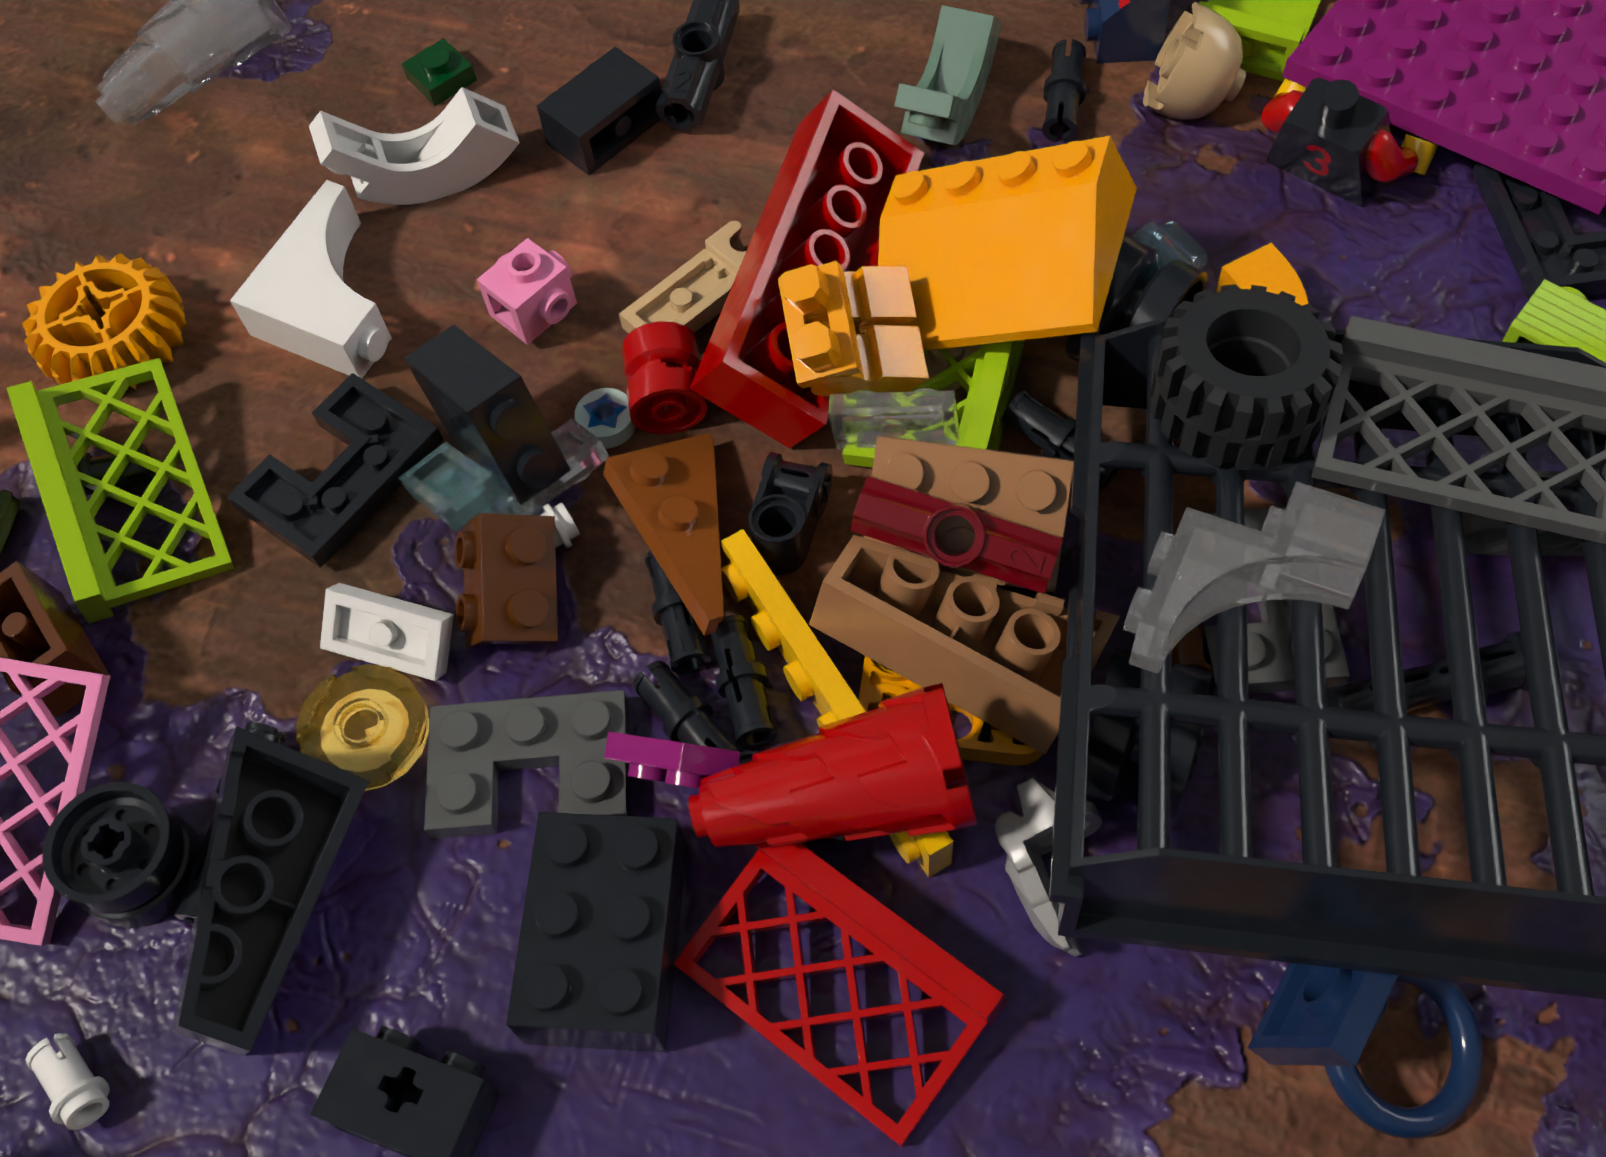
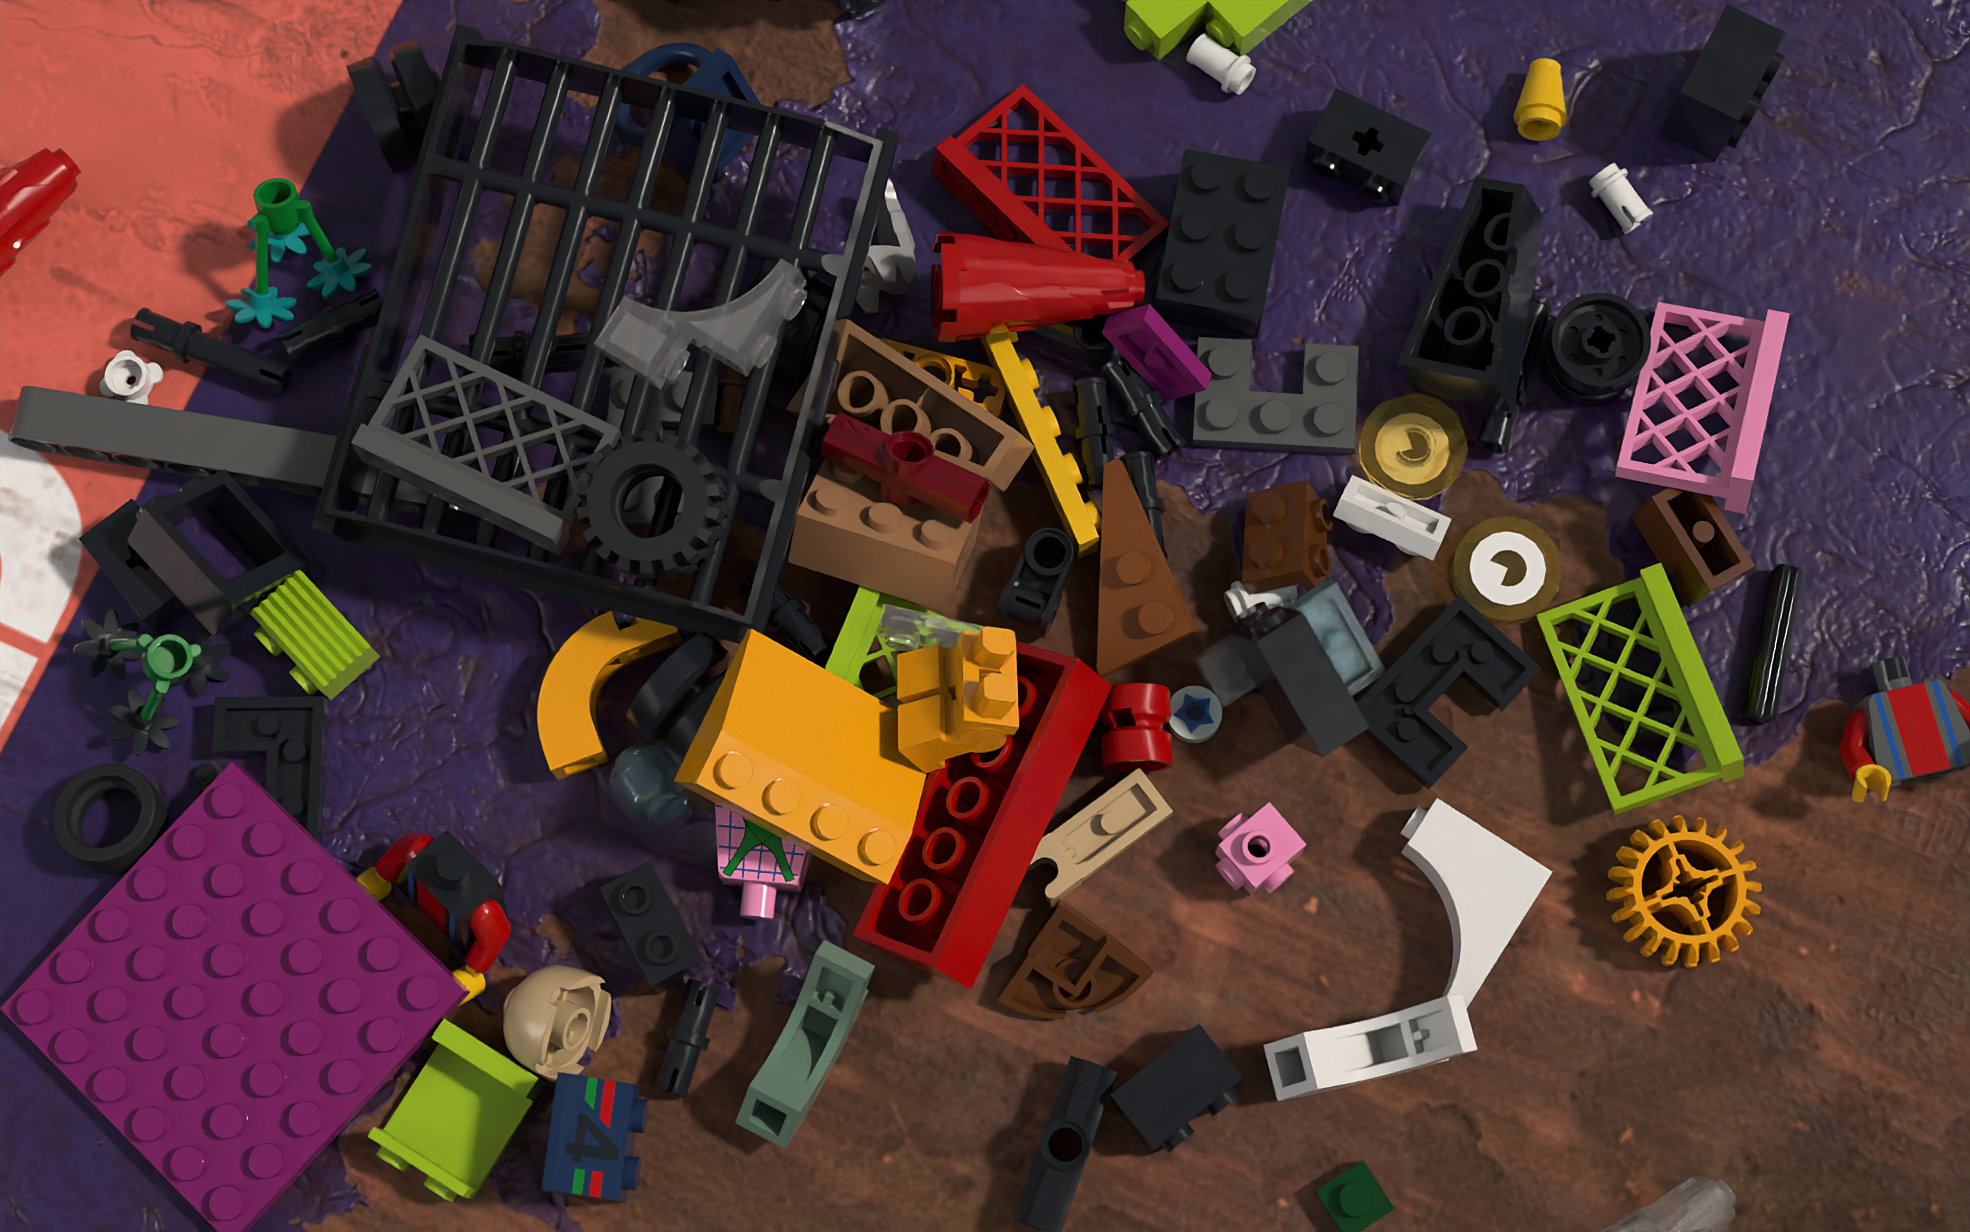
camera: 175 degrees left, 15 degrees up
none -> black brick [599,861,708,994]
none -> reddish brown brick [997,899,1153,1019]
none -> clear yellow tile [1451,516,1562,626]

